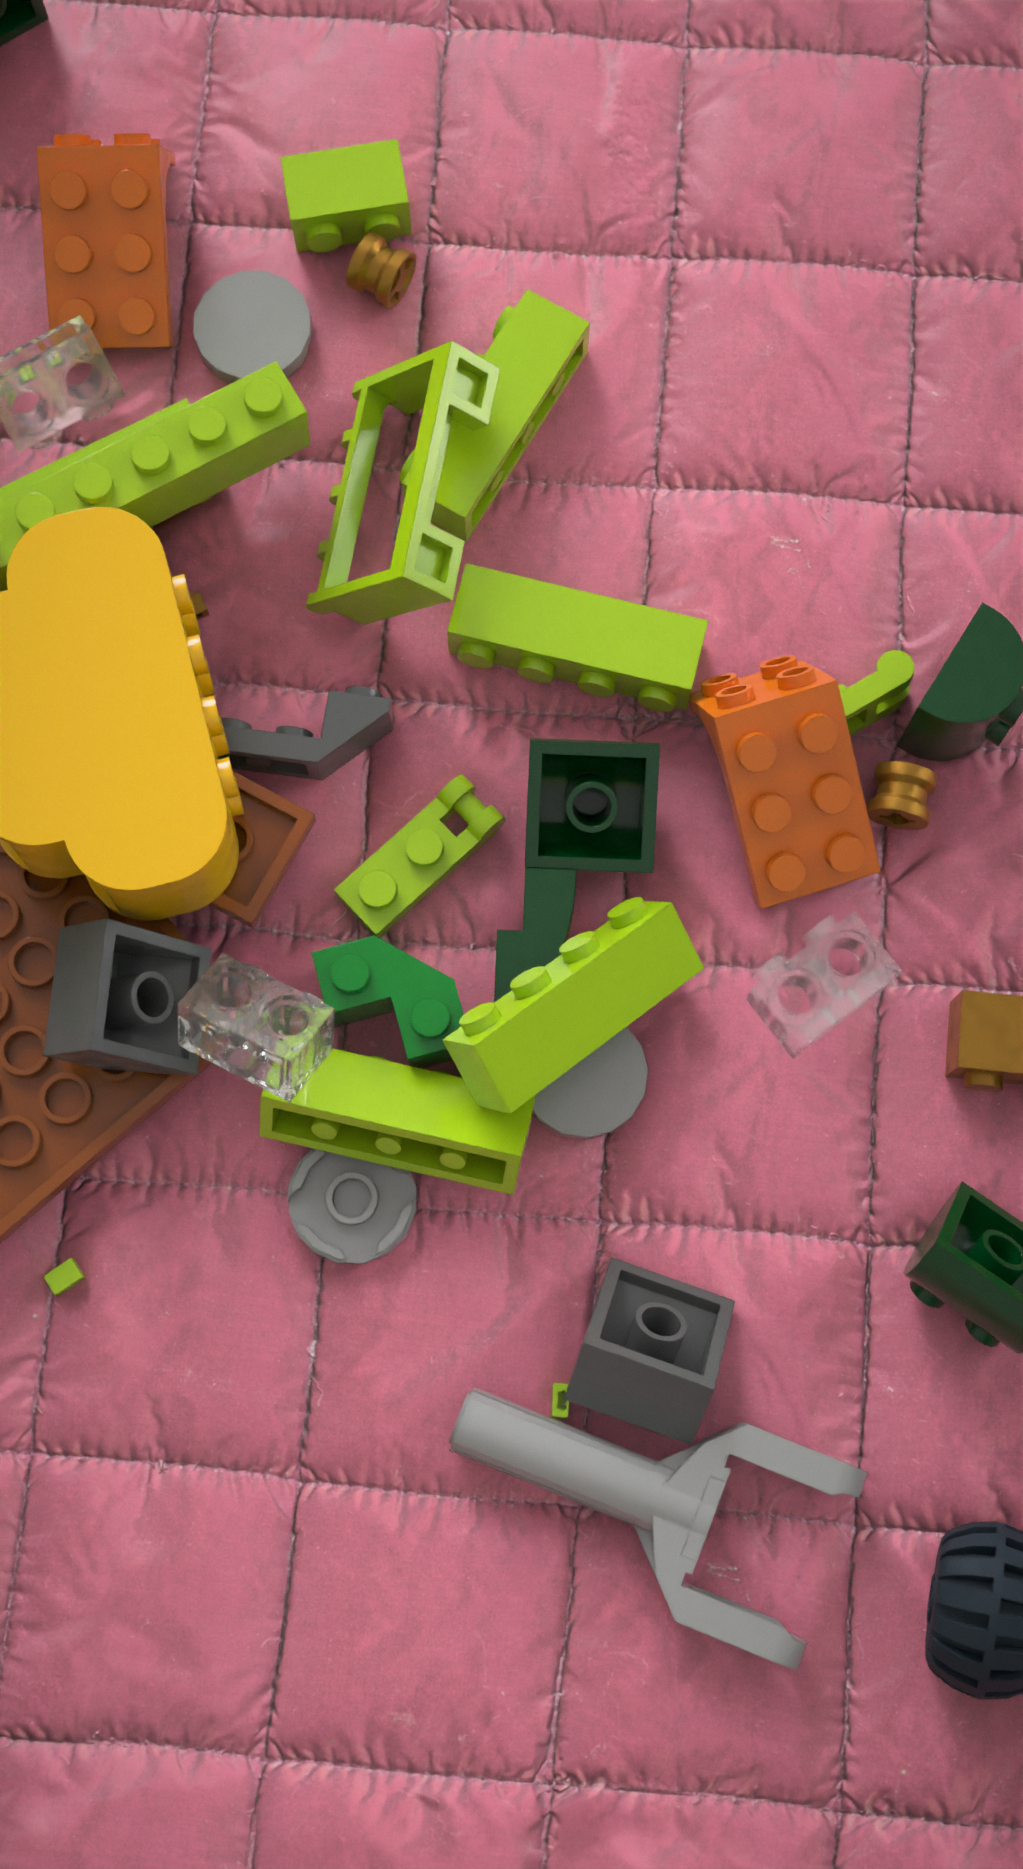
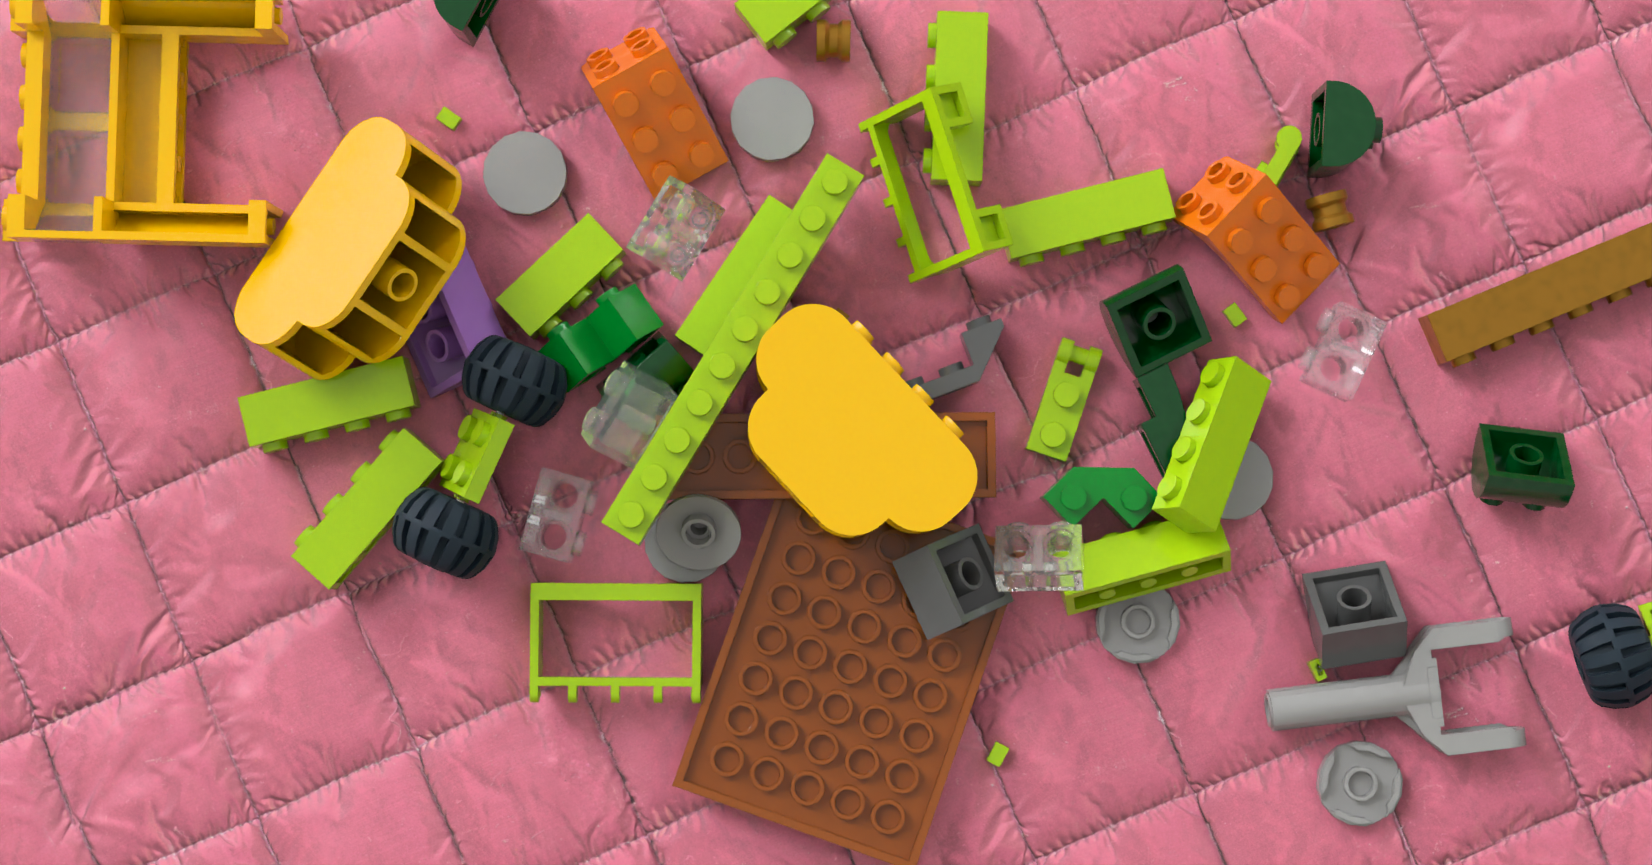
camera: 25 degrees left, 10 degrees up
none -> lime piece [1222,302,1247,328]
none -> light grey tile [1316,740,1403,826]

